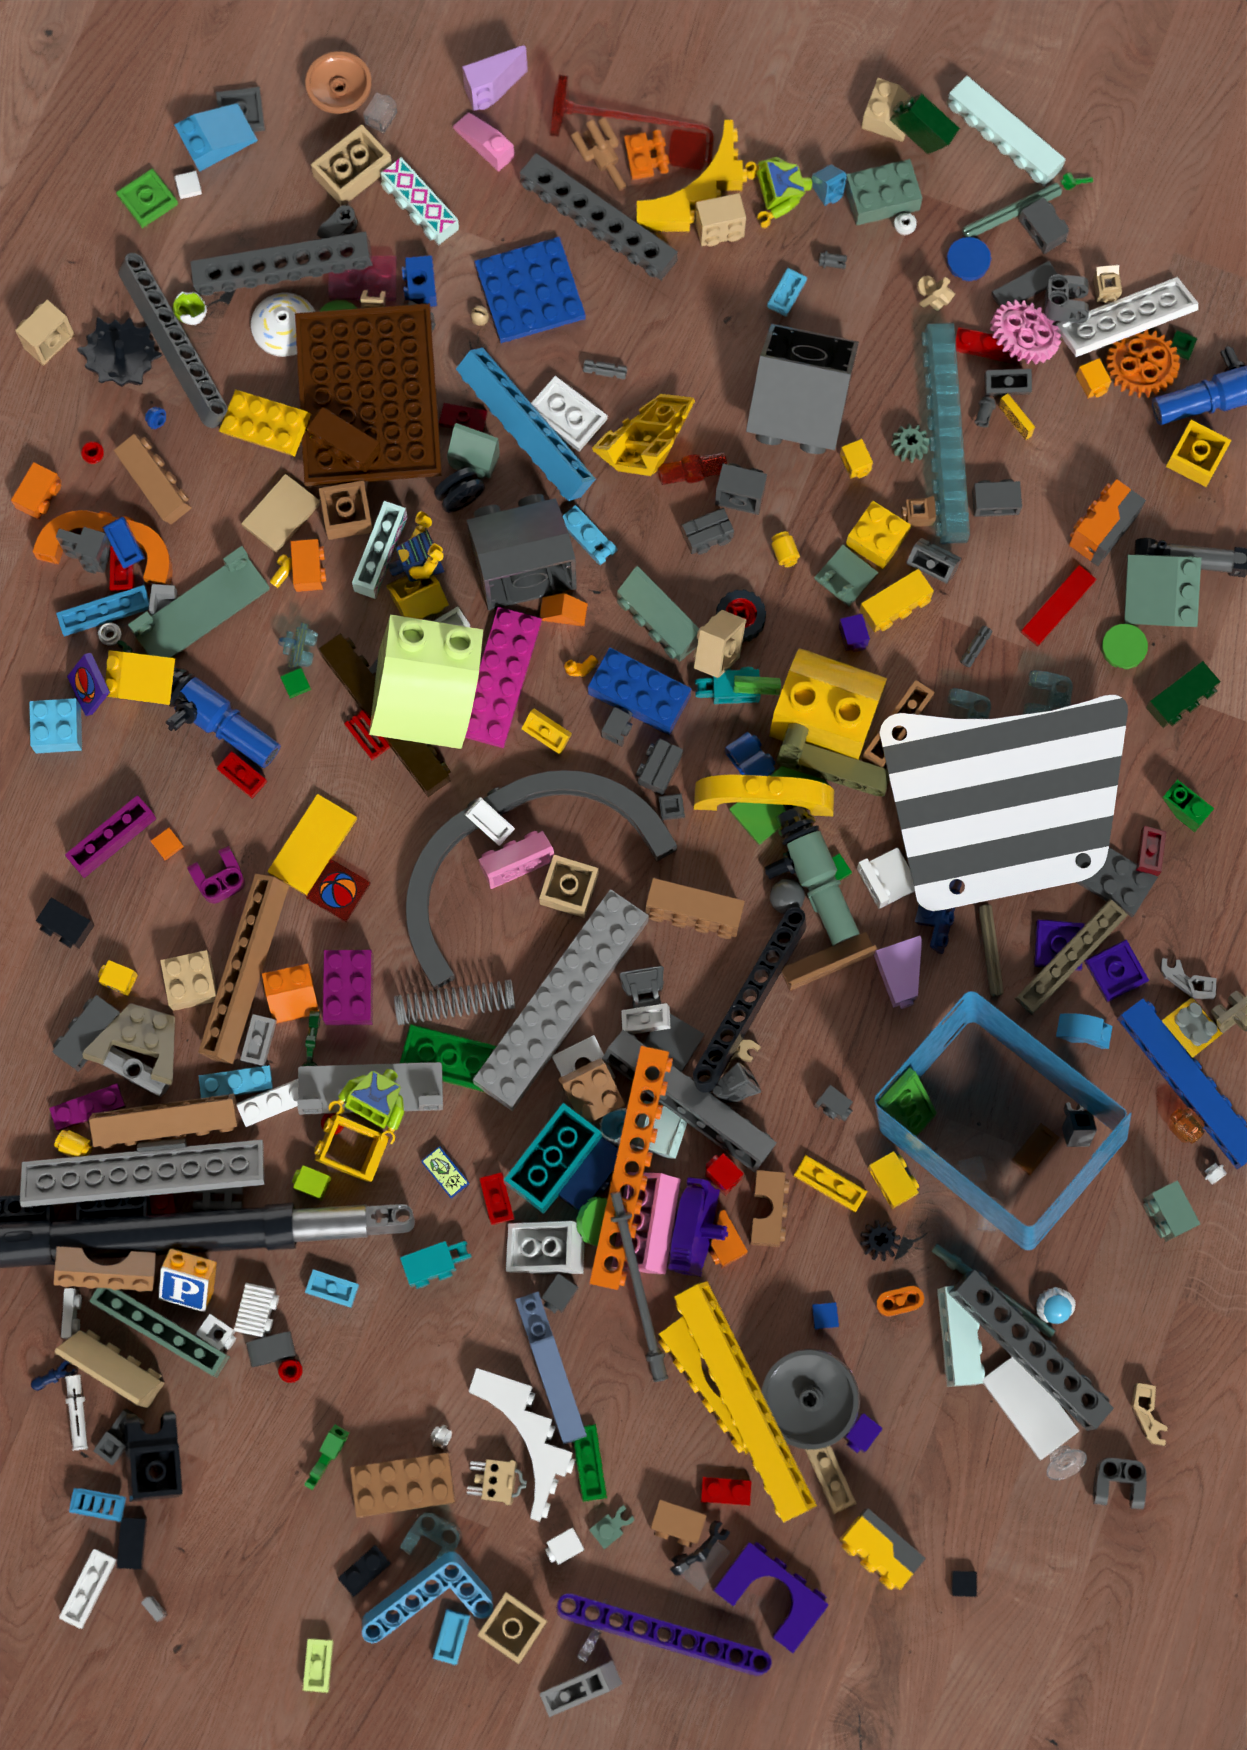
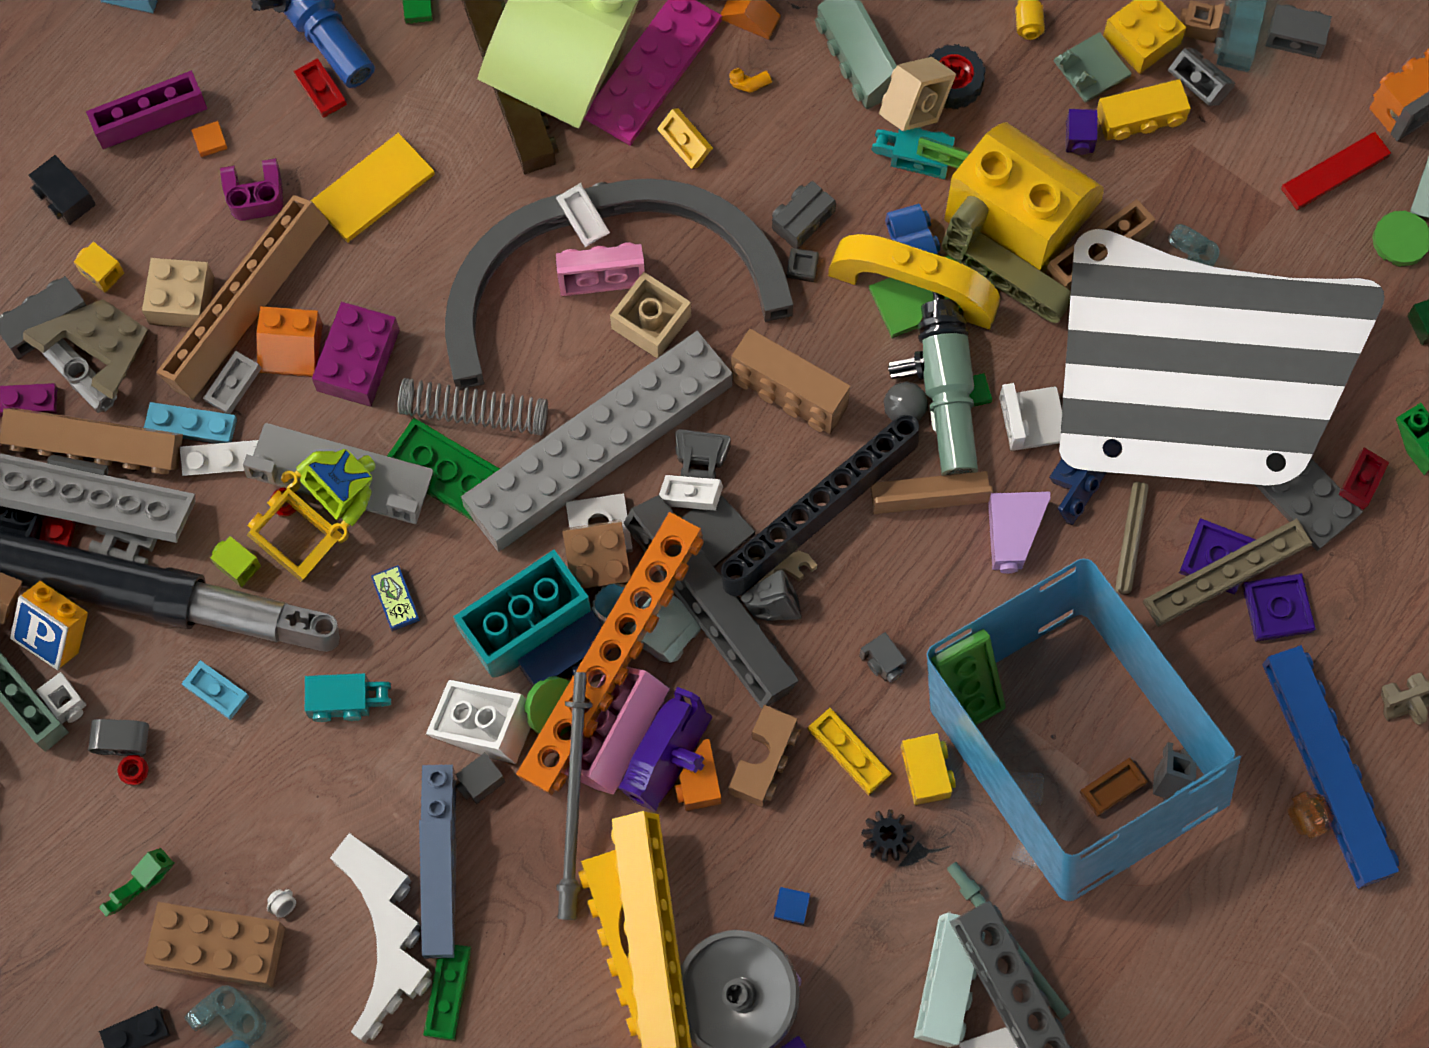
camera: 20 degrees right, 5 degrees down
white brick [234,1283,279,1338] -> none
dark green piece [302,1011,321,1066] -> none
tile [306,859,371,923] -> none
red tile [344,710,390,761] -> none
tan piece [466,1459,527,1505] -> none
red plate [479,1172,515,1226] -> none
blue brick [588,647,692,736] -> none
dark grey brick [602,707,633,747] -> none
red brick [705,1153,744,1196] -> none
orange plate [876,1286,924,1317] -> none
dark grey axle [960,626,992,667] -> none
clear light blue piece [1023,670,1073,715] -> none
hair [1036,1287,1075,1324] -> none
dark azure brick [1056,1013,1113,1049] -> none
sand green brick [1143,1180,1200,1242] -> none
light grey piece [1161,958,1217,1000] -> none
piece [1162,998,1223,1058] -> none
white plate [1205,1163,1227,1184] -> none

